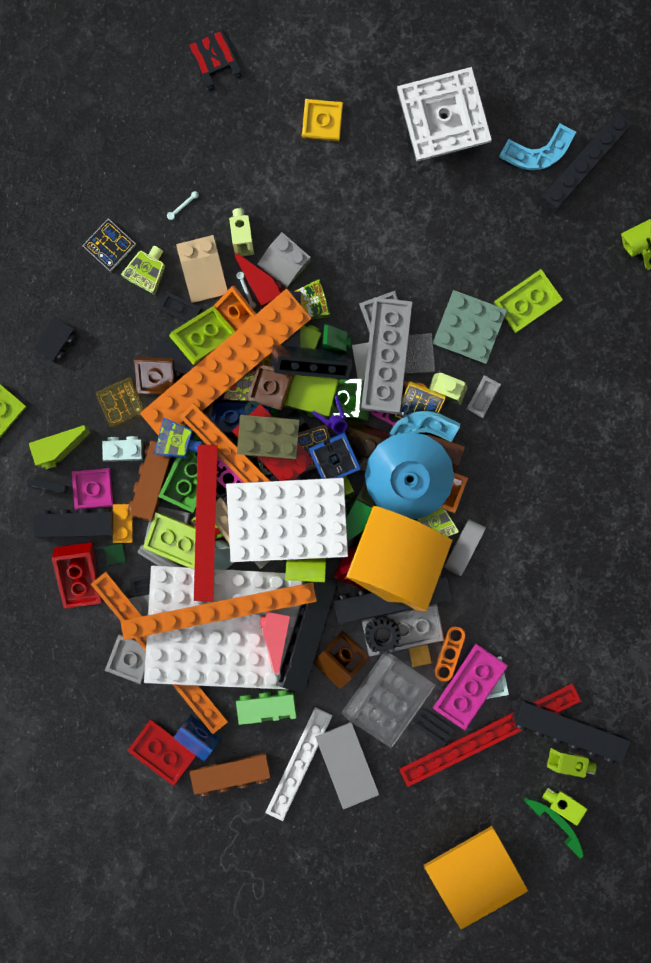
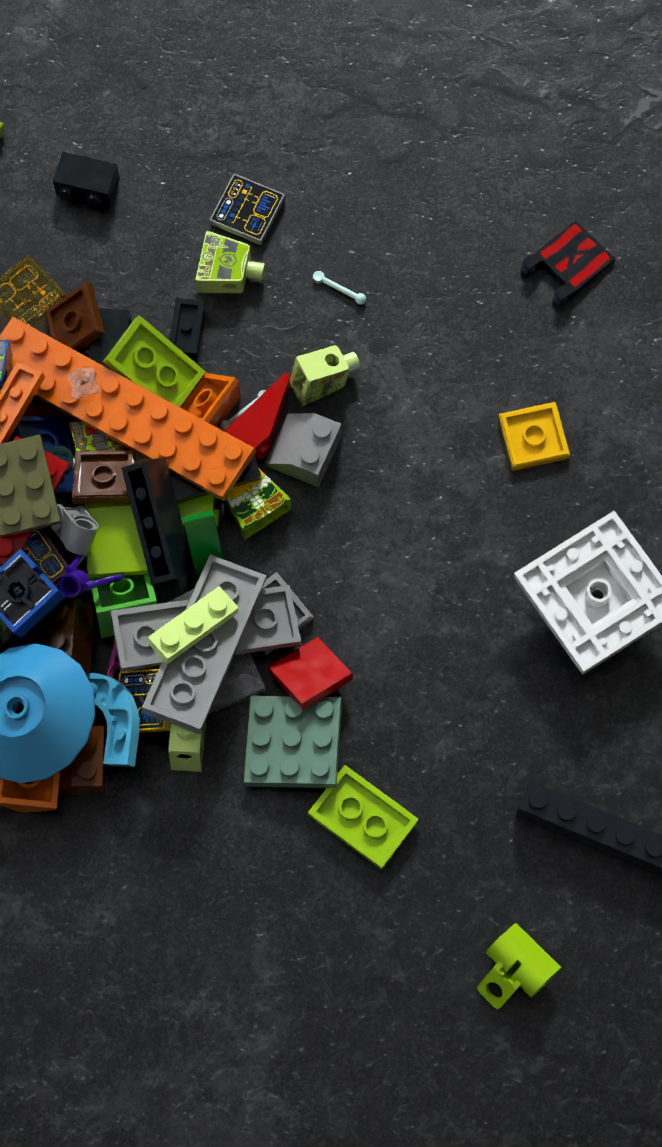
camera: 70 degrees right, 15 degrees down
tan slope [176,235,228,303] -> none
light grey tile [466,375,501,418] -> none
medium azure plate [499,123,576,170] -> none
none -> light grey piece [50,504,99,555]
none -> clear plate [68,367,100,399]
none -> light grey plate [142,555,267,734]
none -> yellowish green plate [147,586,239,664]
none -> red tile [268,637,353,710]

